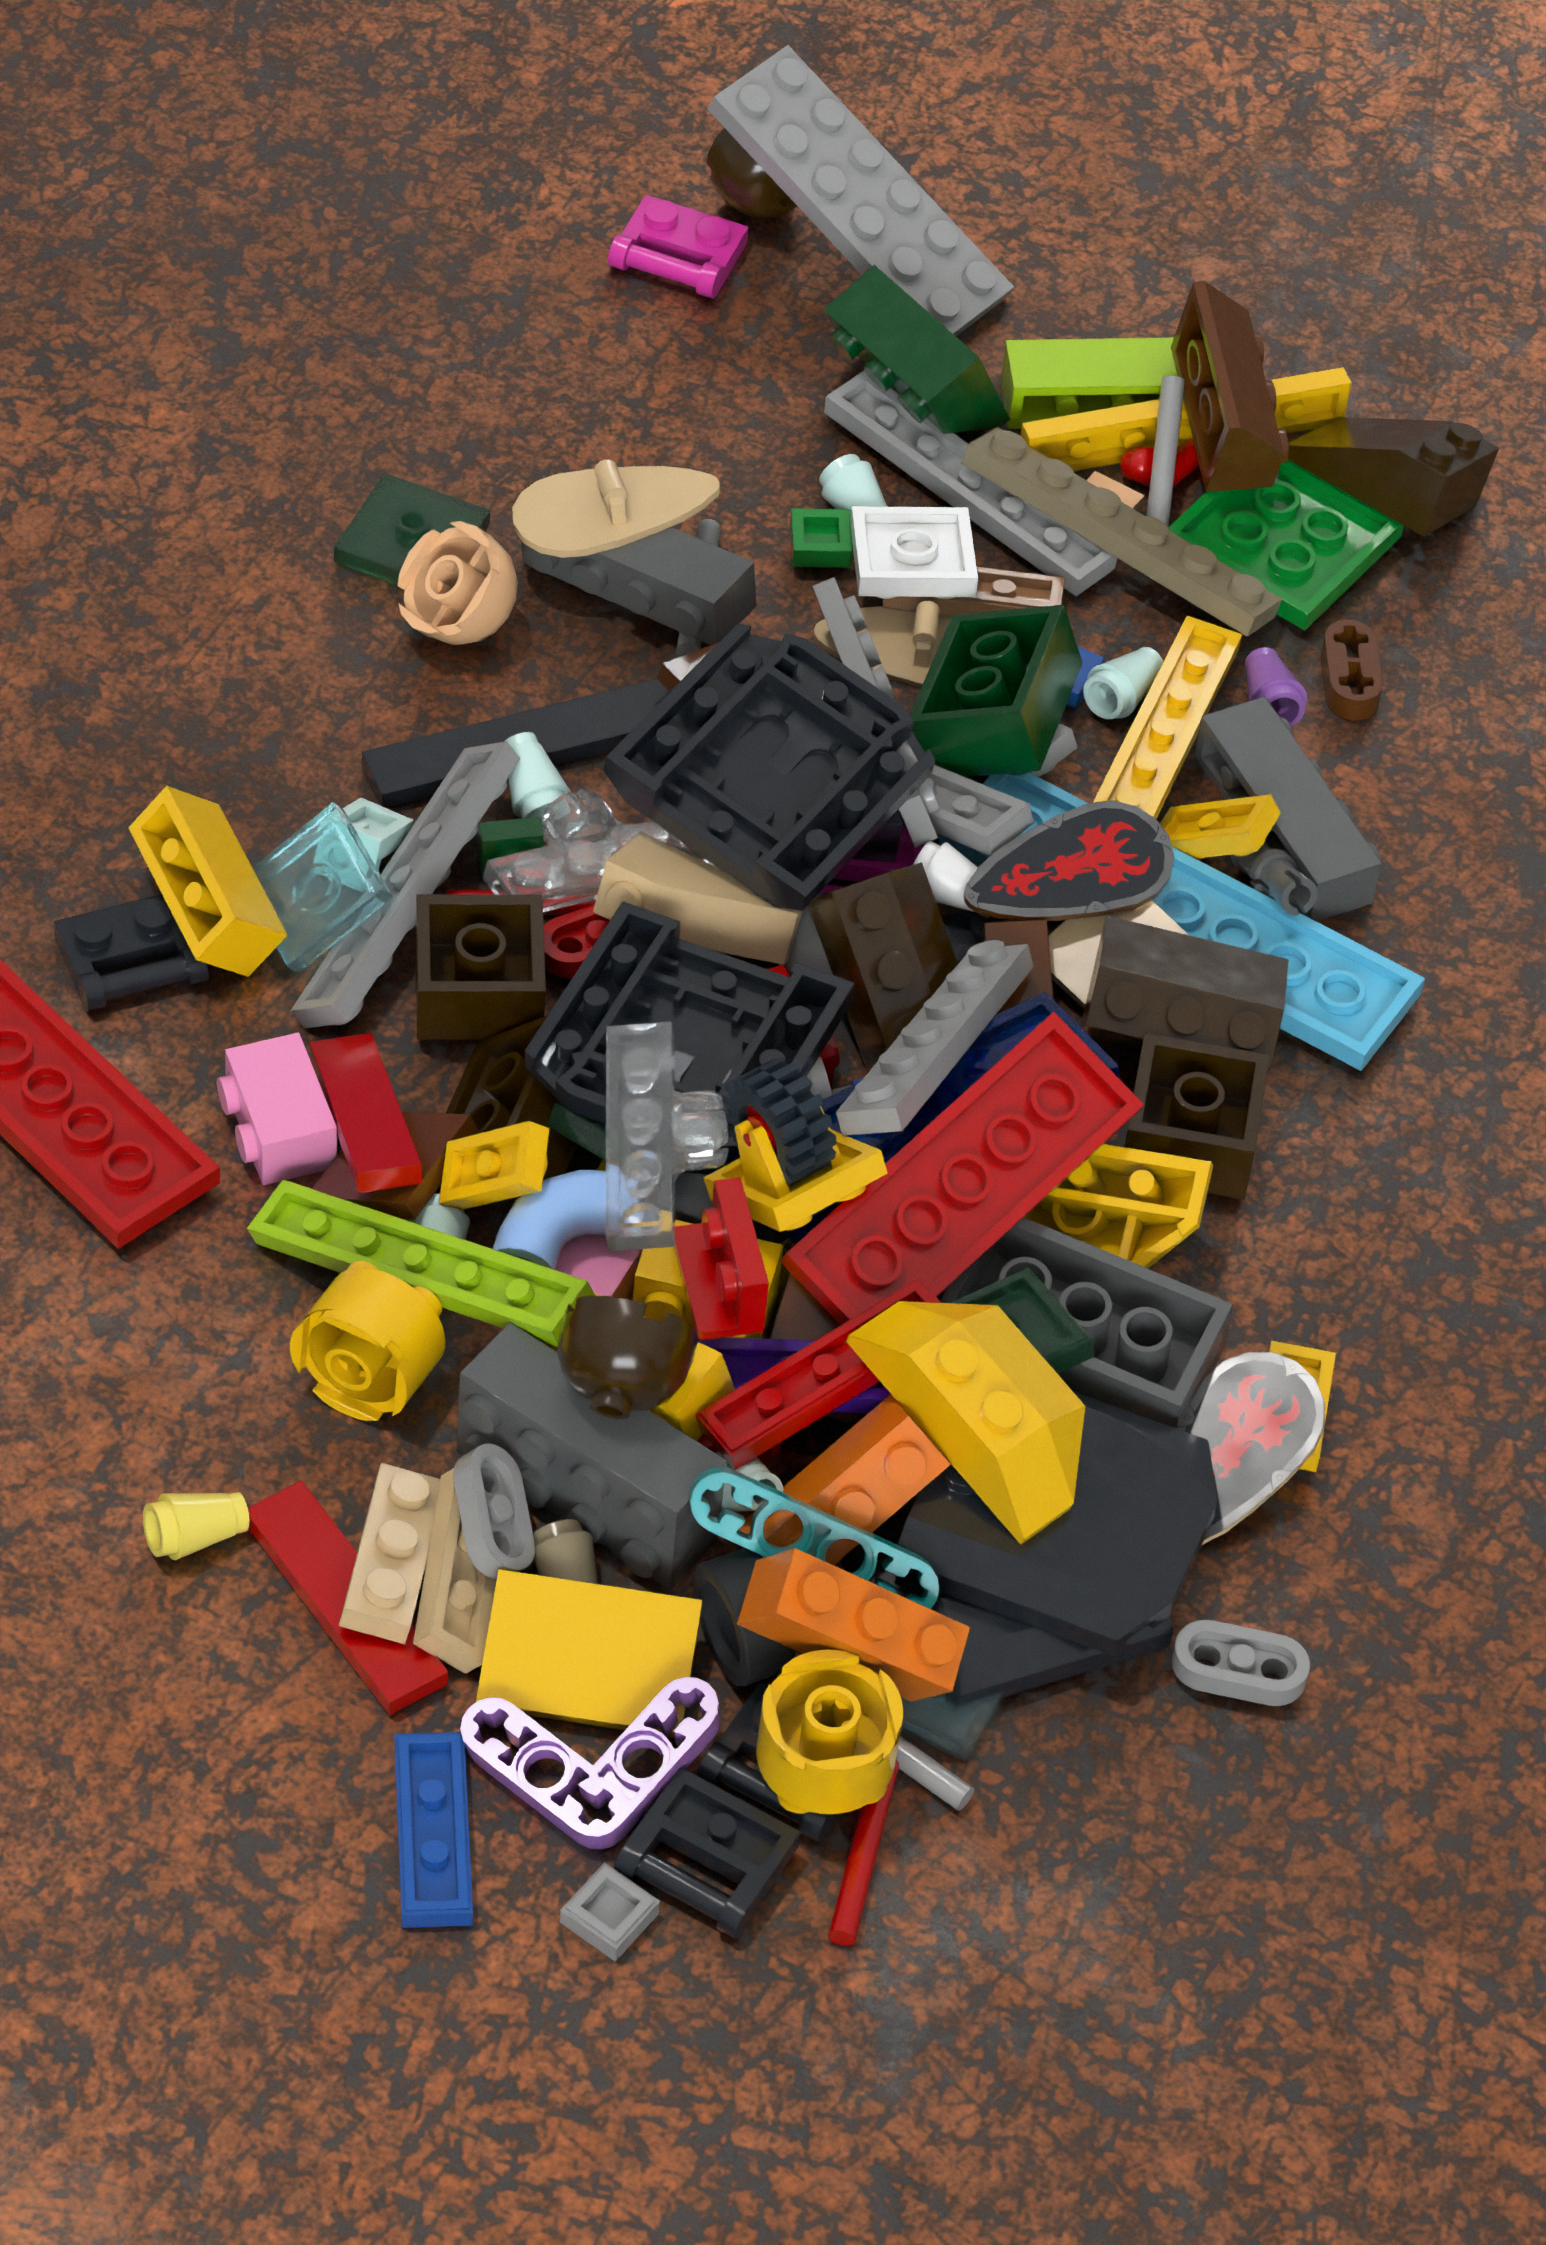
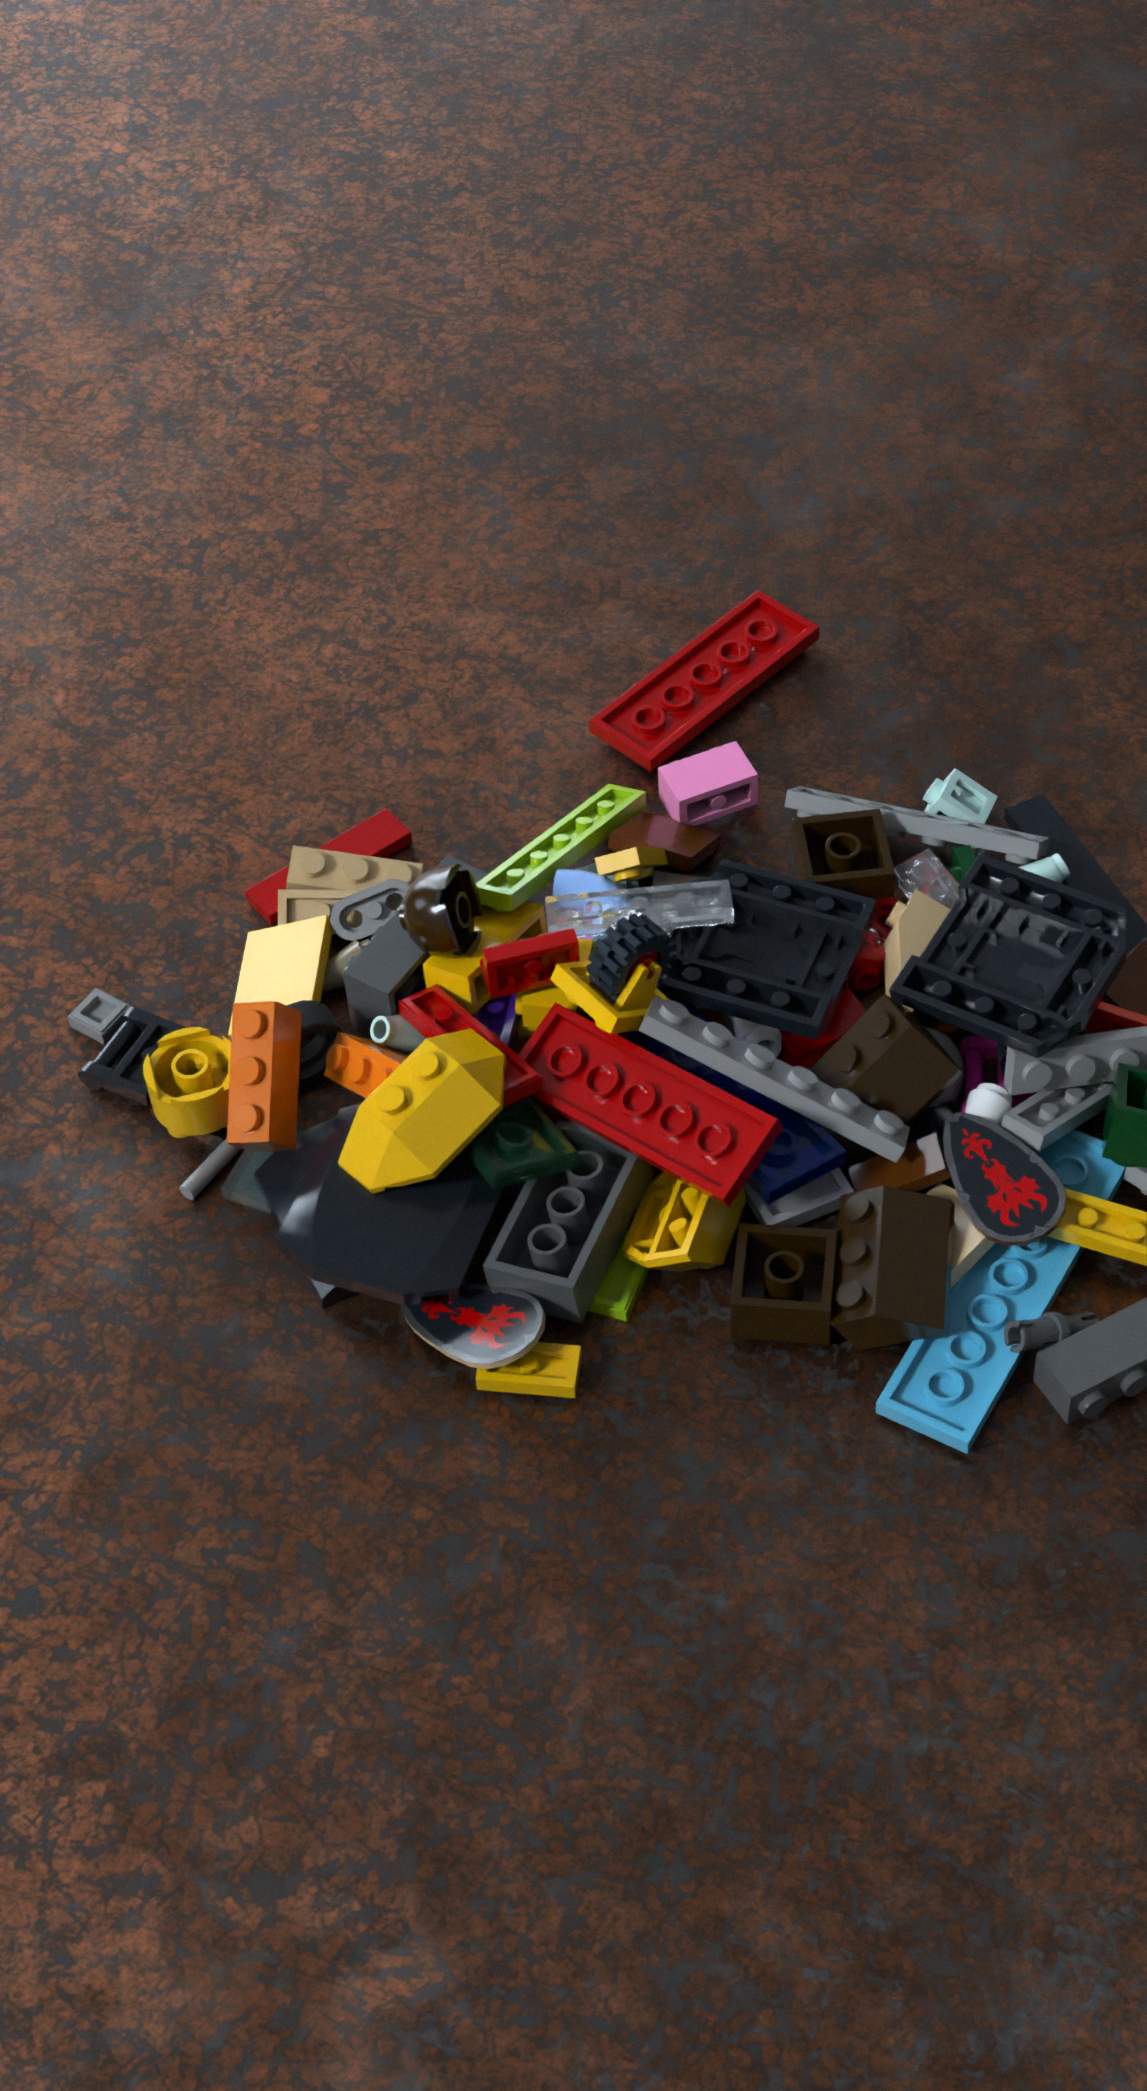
camera: 95 degrees right, 0 degrees up
black plate [54,894,209,1012] -> none
yellow brick [128,786,288,977] -> none
light yellow cone [143,1492,249,1560] -> none
clear light blue tile [252,802,393,974] -> none
yellow brick [290,1260,446,1421] -> none
red tile [309,1033,423,1193] -> none
blue tile [394,1732,473,1928] -> none
beam [460,1677,722,1850] -> none
teal beam [689,1467,939,1609] -> none
red bar [828,1760,899,1946] -> none
yellow plate [1160,794,1281,860] -> none
light grey plate [1172,1620,1310,1706] -> none

